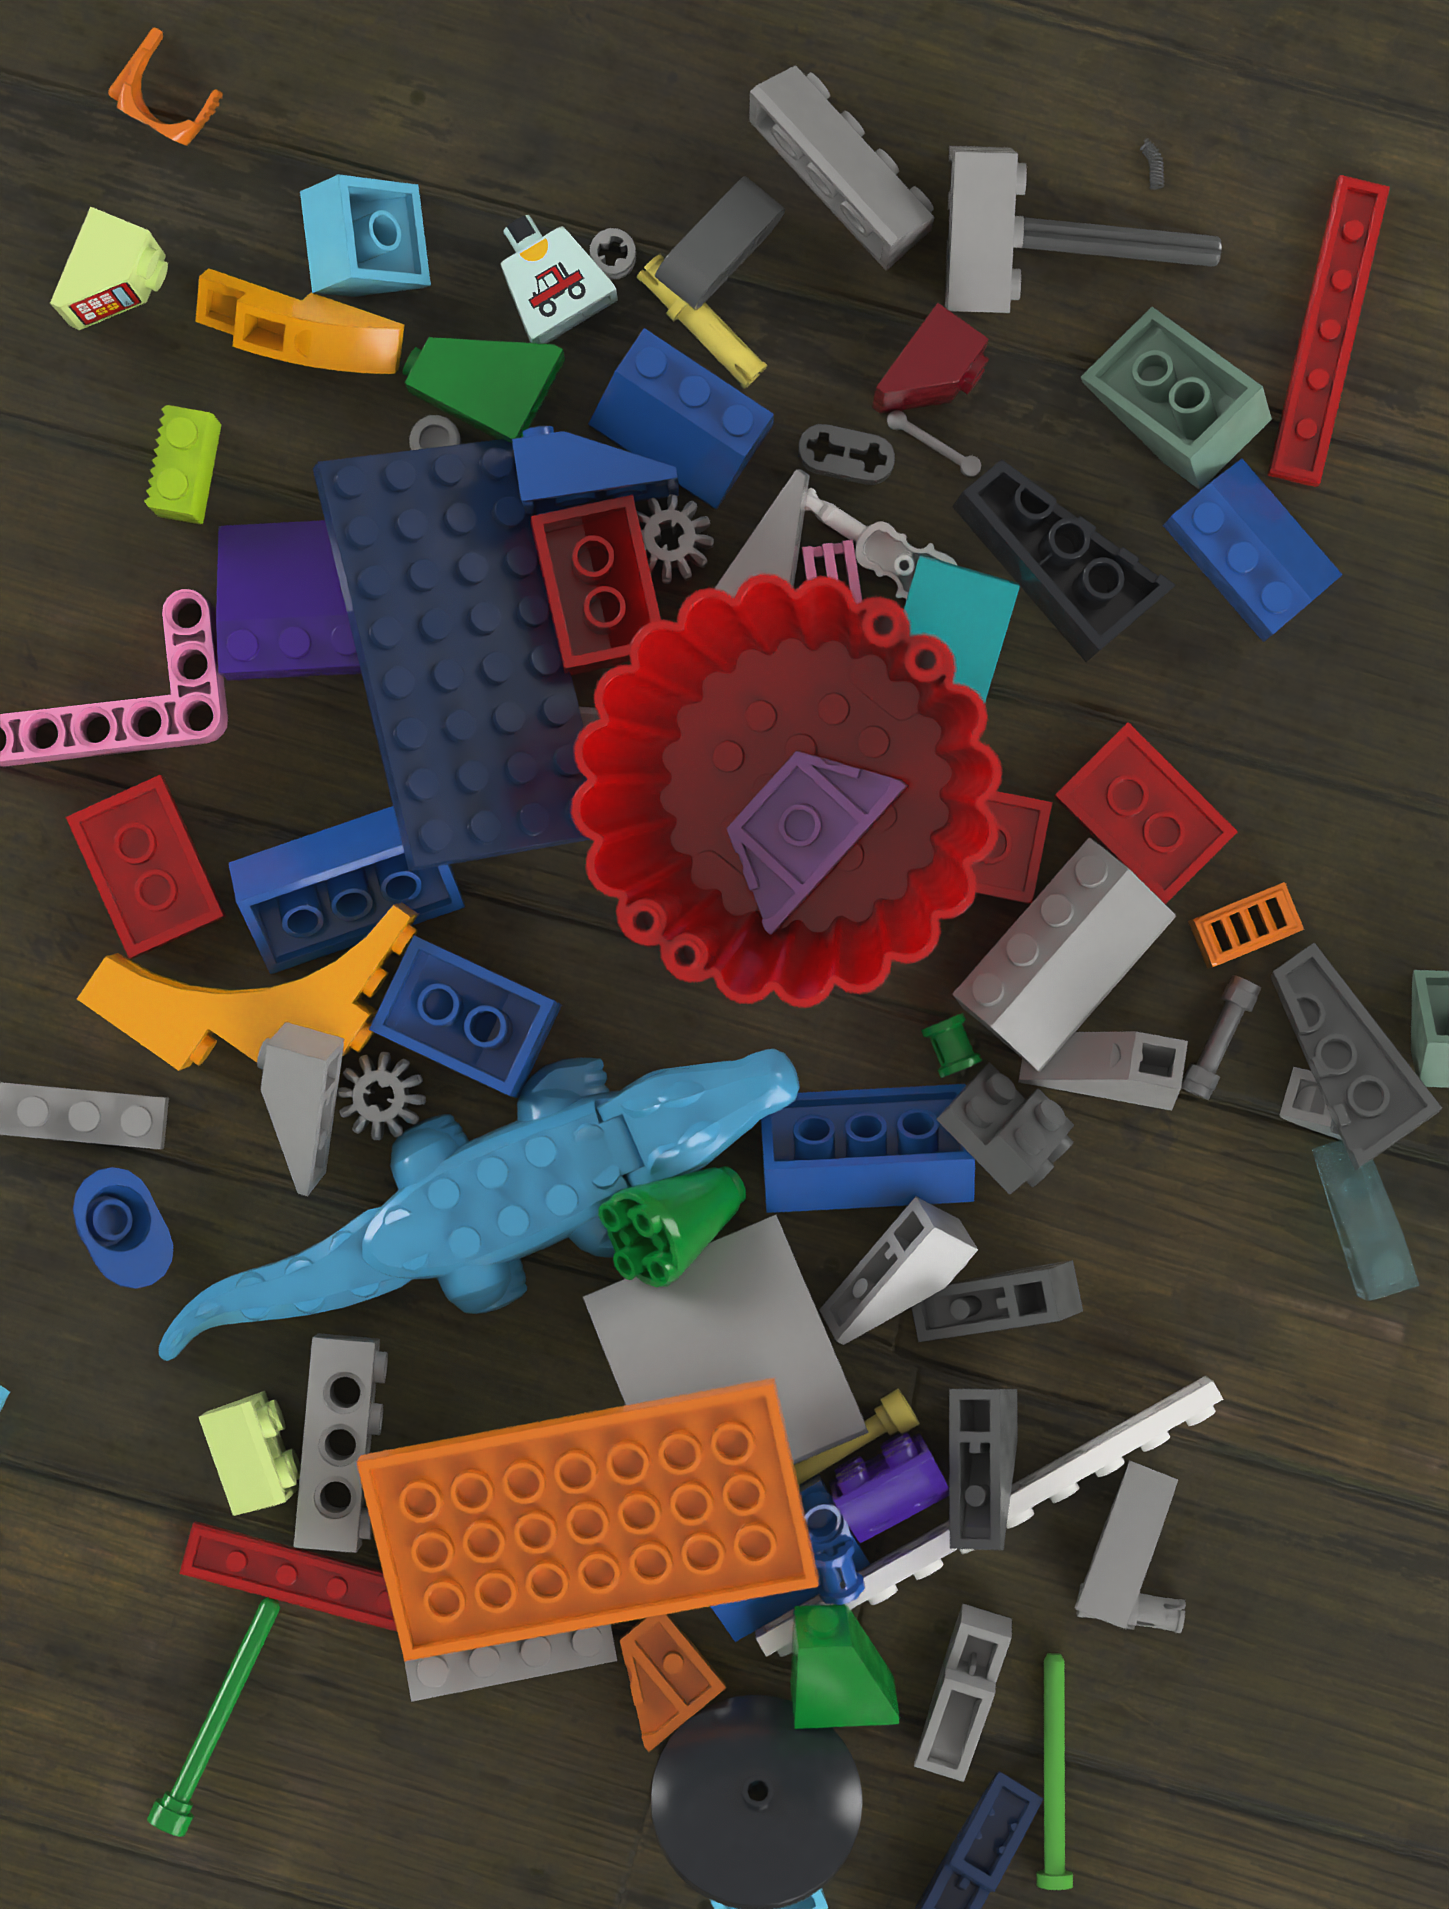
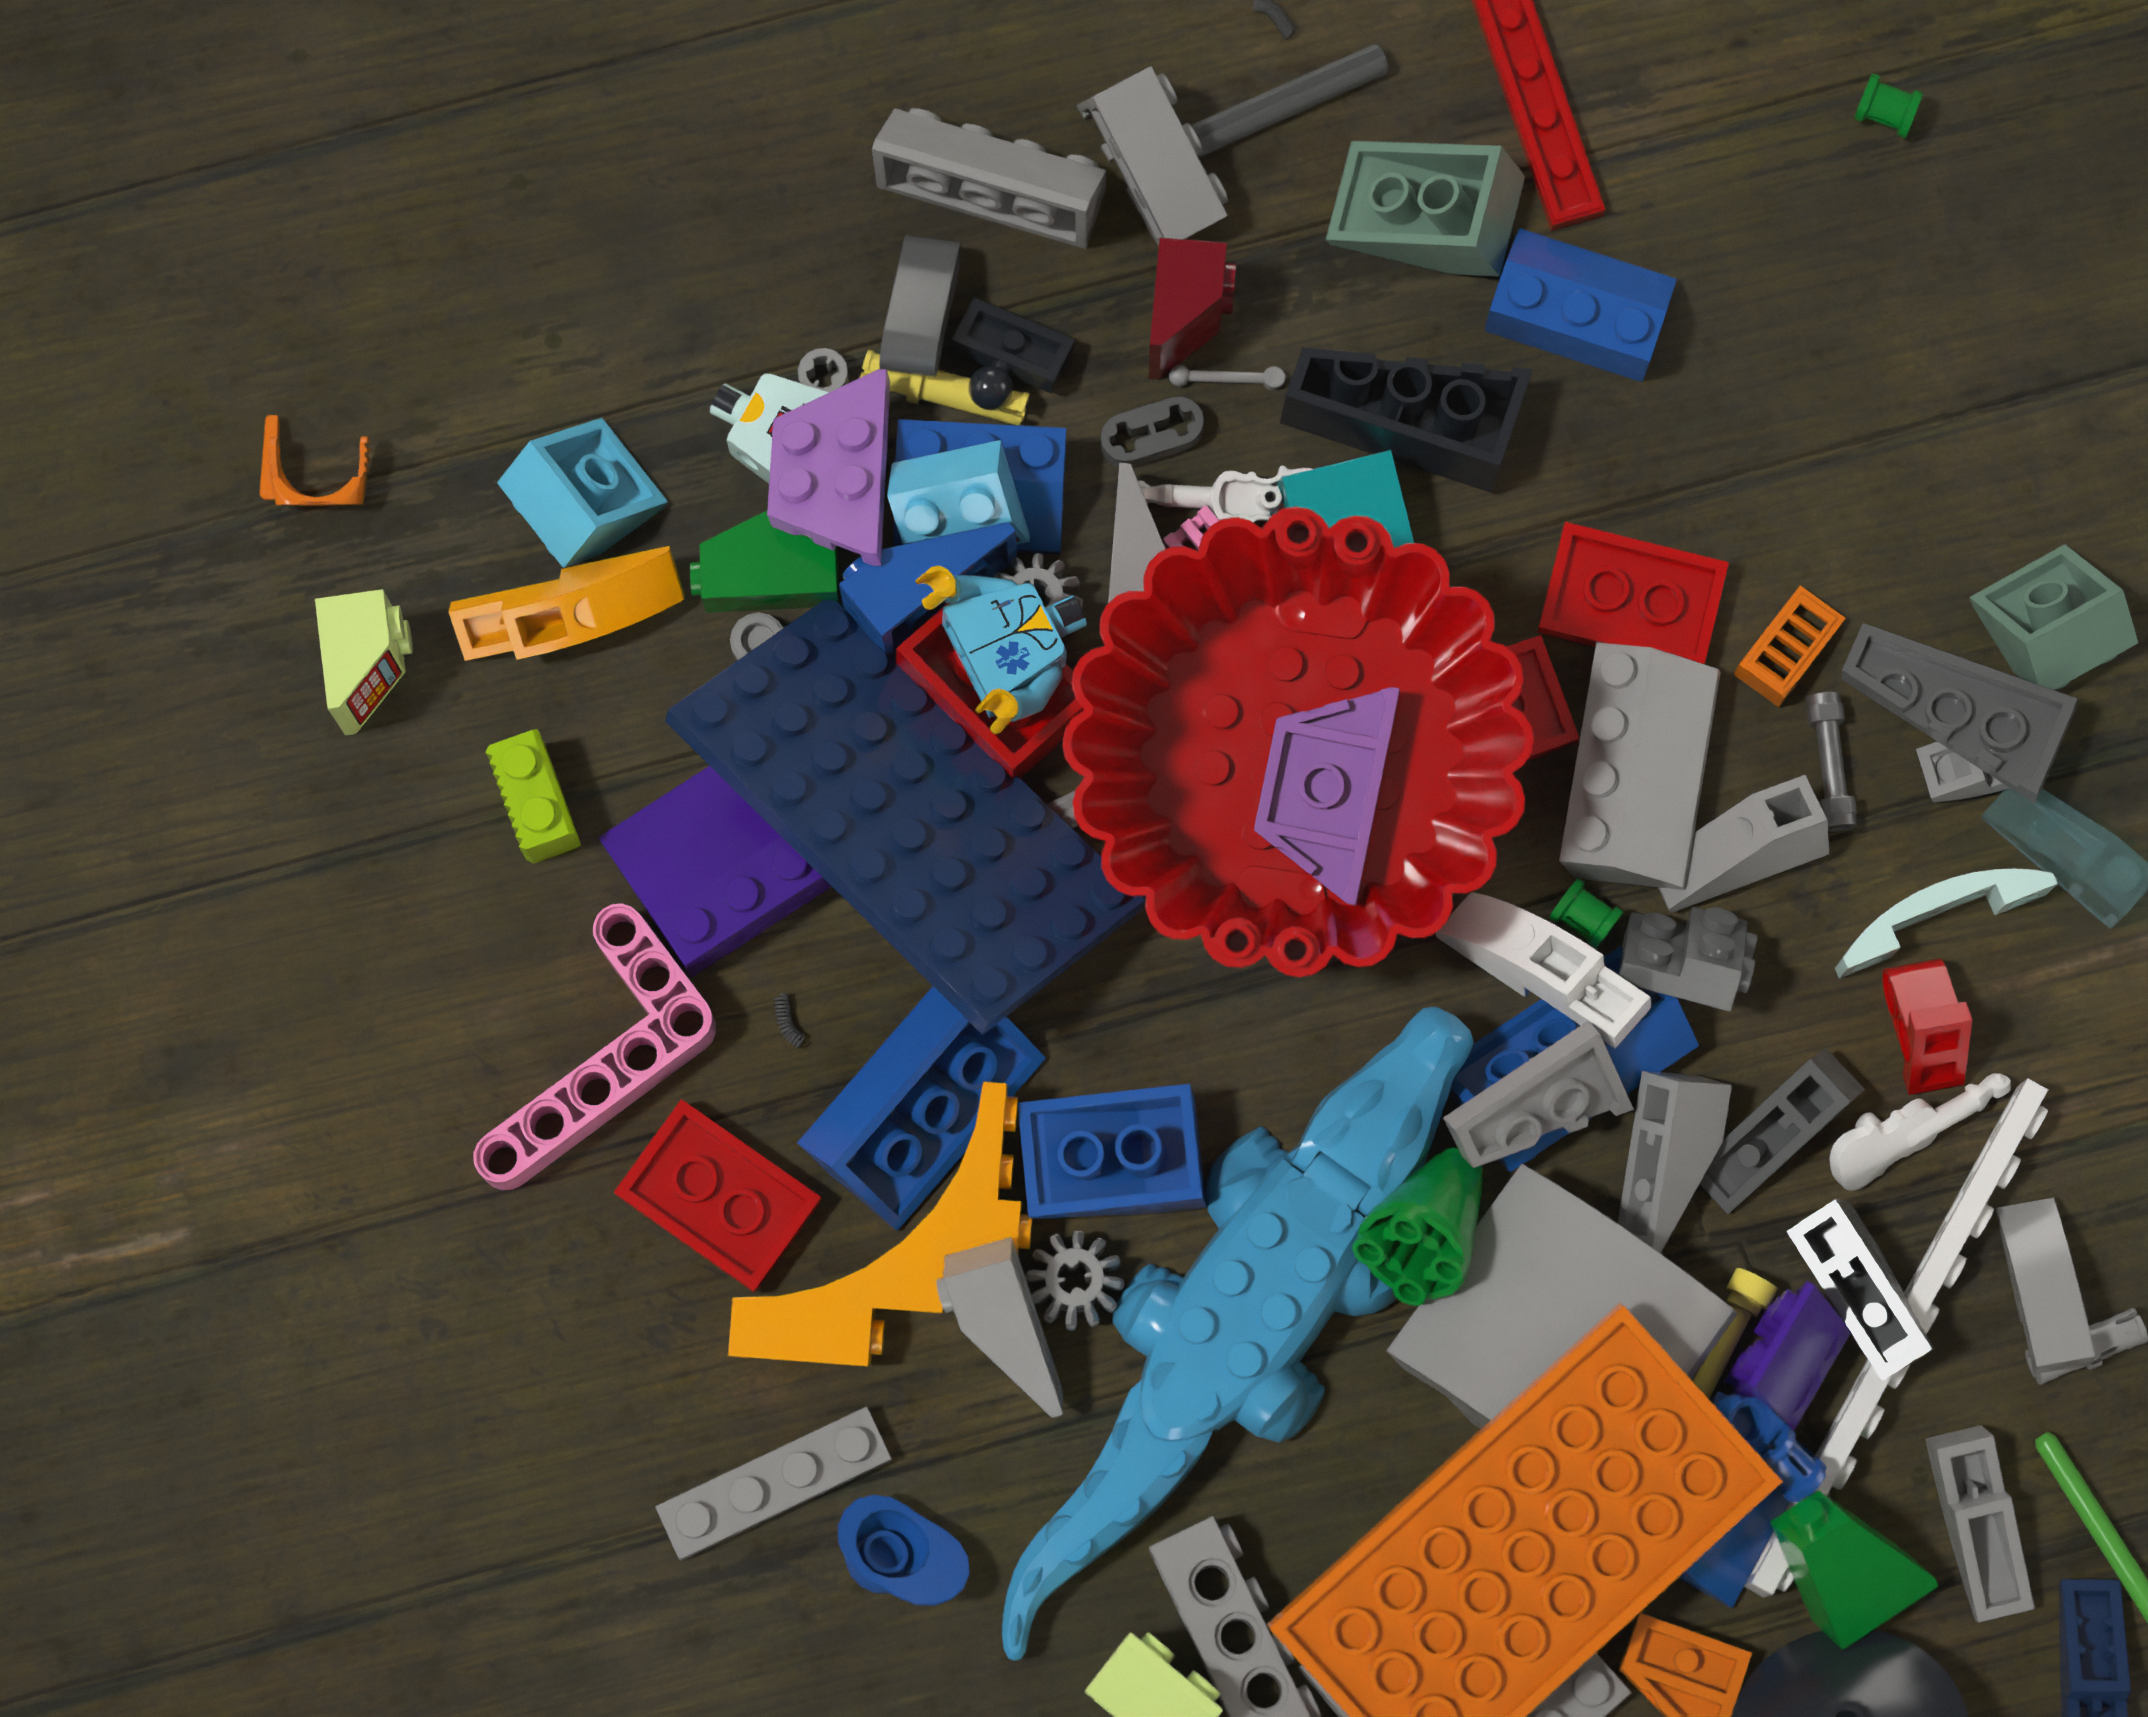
camera: 30 degrees left, 10 degrees down
none -> medium lavender wing [767,369,890,566]
none -> dark grey leg [773,993,805,1049]
none -> medium azure slope [887,440,1030,545]
none -> medium azure torso [915,565,1087,734]
none -> black plate [950,298,1075,410]
none -> white slope [1436,892,1651,1048]
none -> light grey wing [1444,1021,1634,1168]
none -> white piece [1830,1073,2011,1191]
none -> light aqua slope [1835,869,2058,979]
none -> red tile [1882,958,1972,1095]

